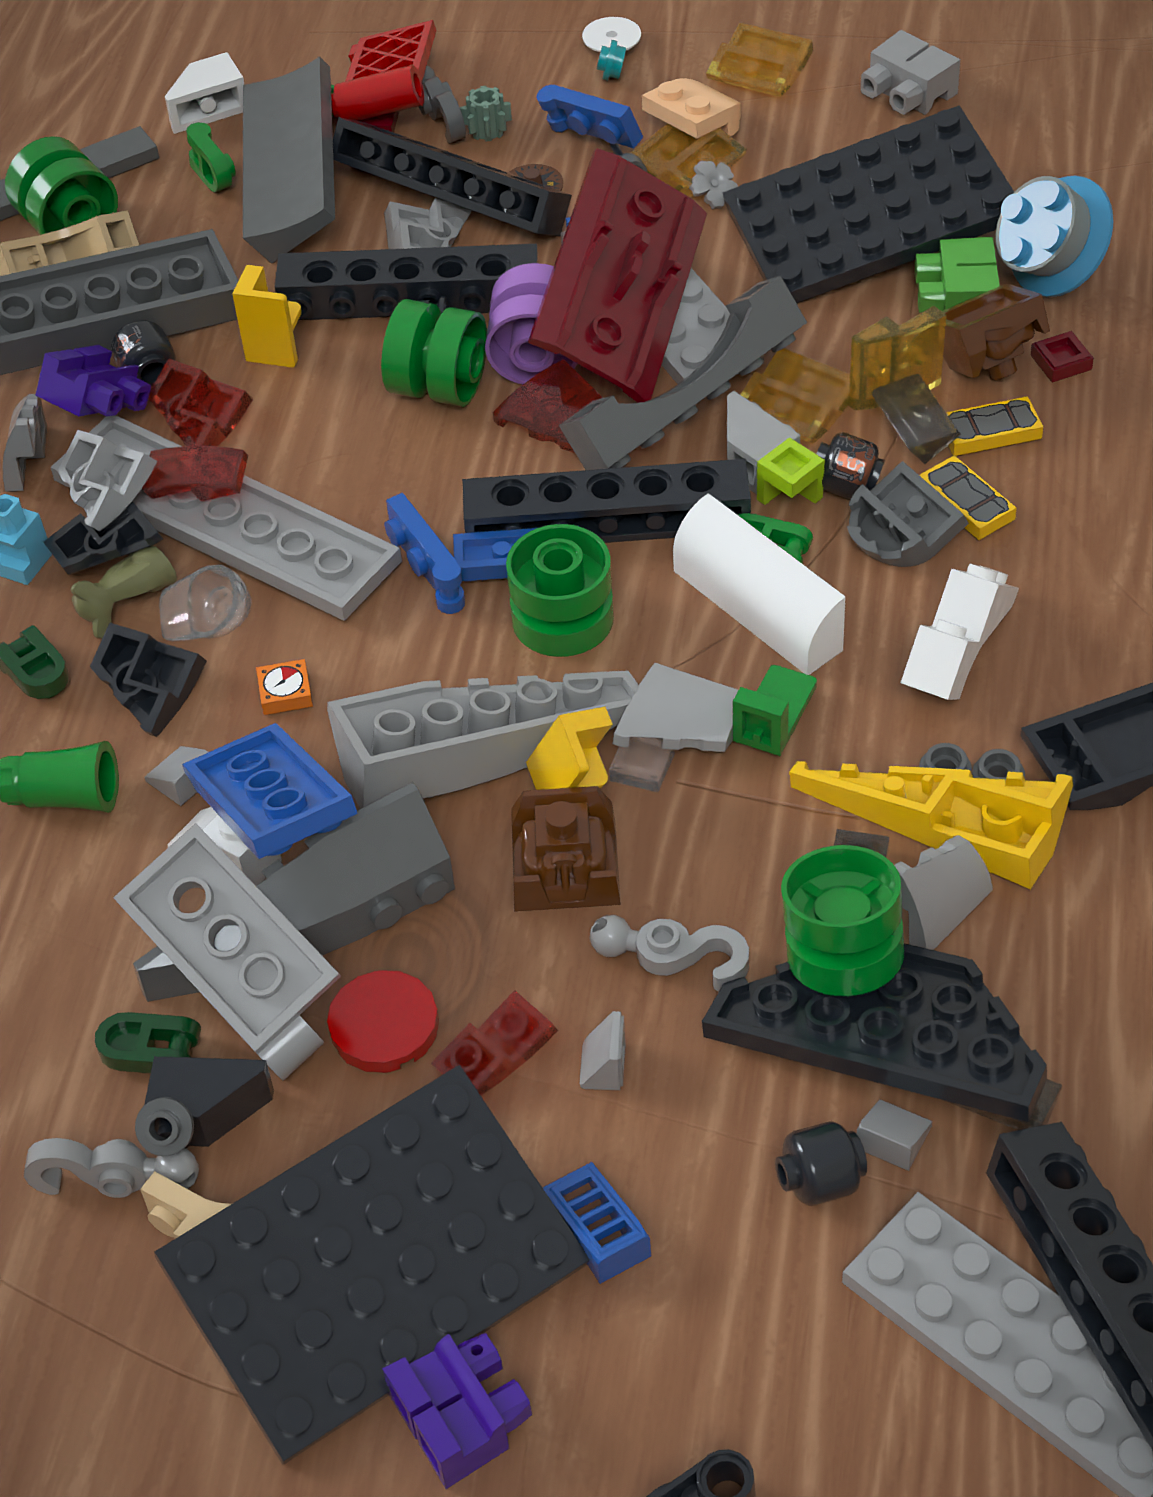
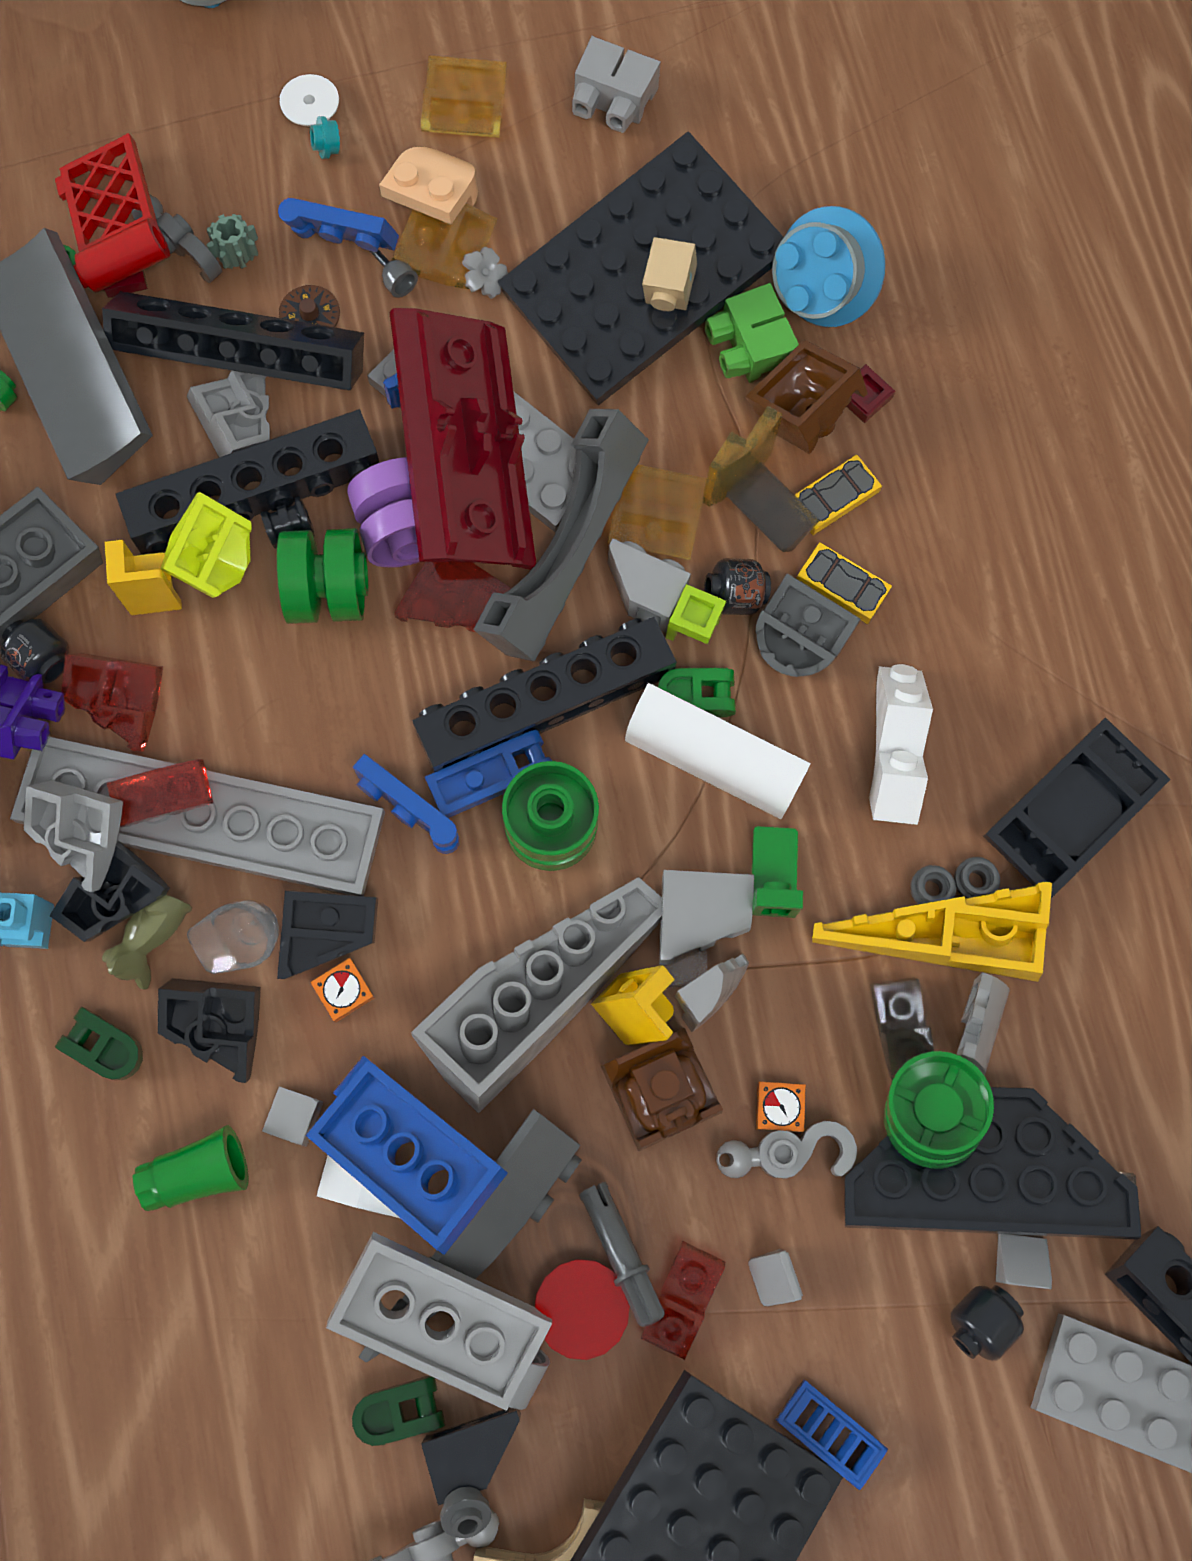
camera: 30 degrees left, 25 degrees up
none -> neon yellow slope [161,492,252,598]
none -> black wing [277,891,378,979]
none -> dark grey axle [579,1182,664,1327]
none -> tan brick [642,237,697,311]
none -> light grey slope [674,954,749,1032]
none -> tile [756,1082,806,1132]

